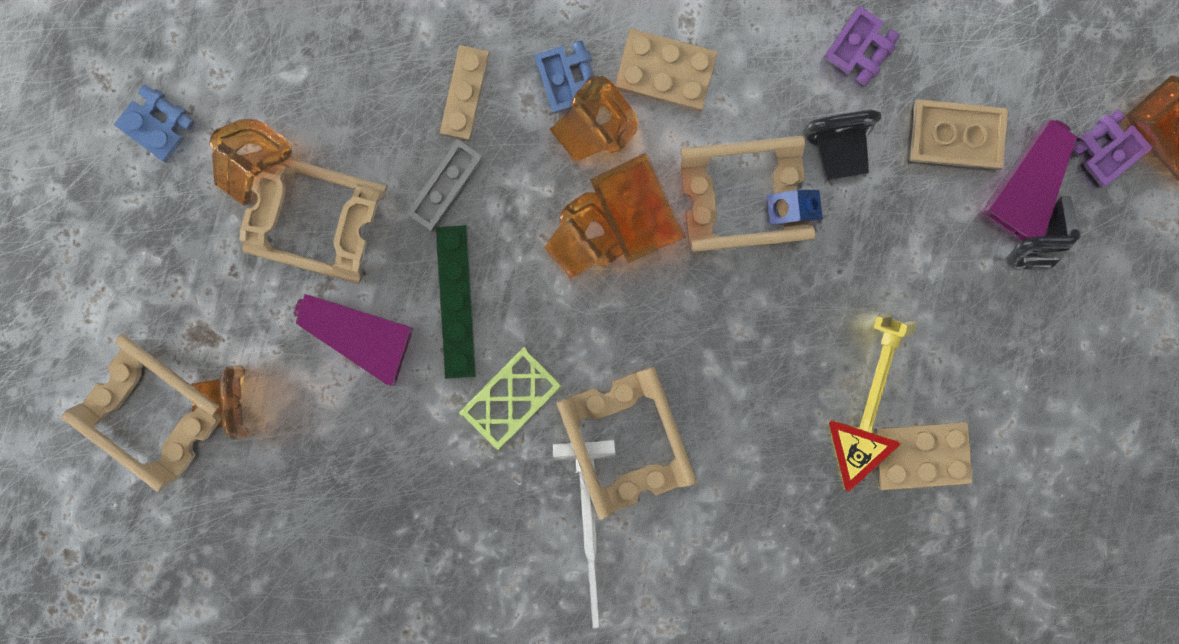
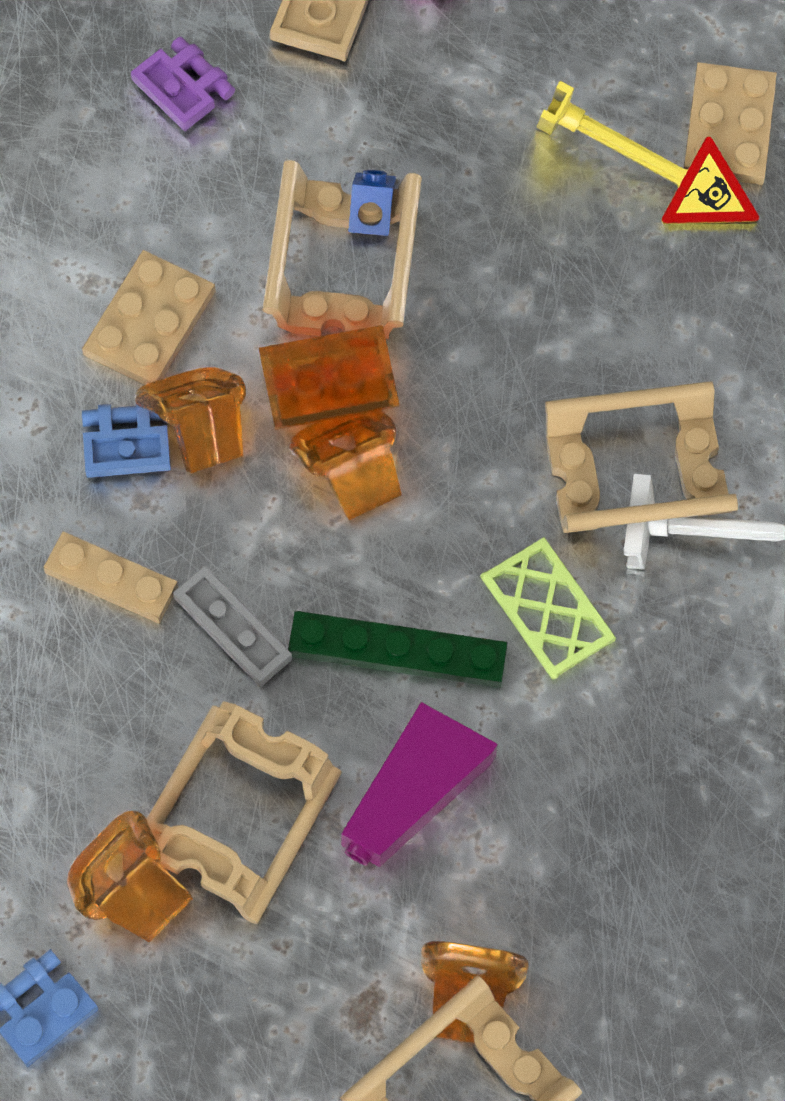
camera: 75 degrees left, 20 degrees down
black piece [804,110,882,181] -> none

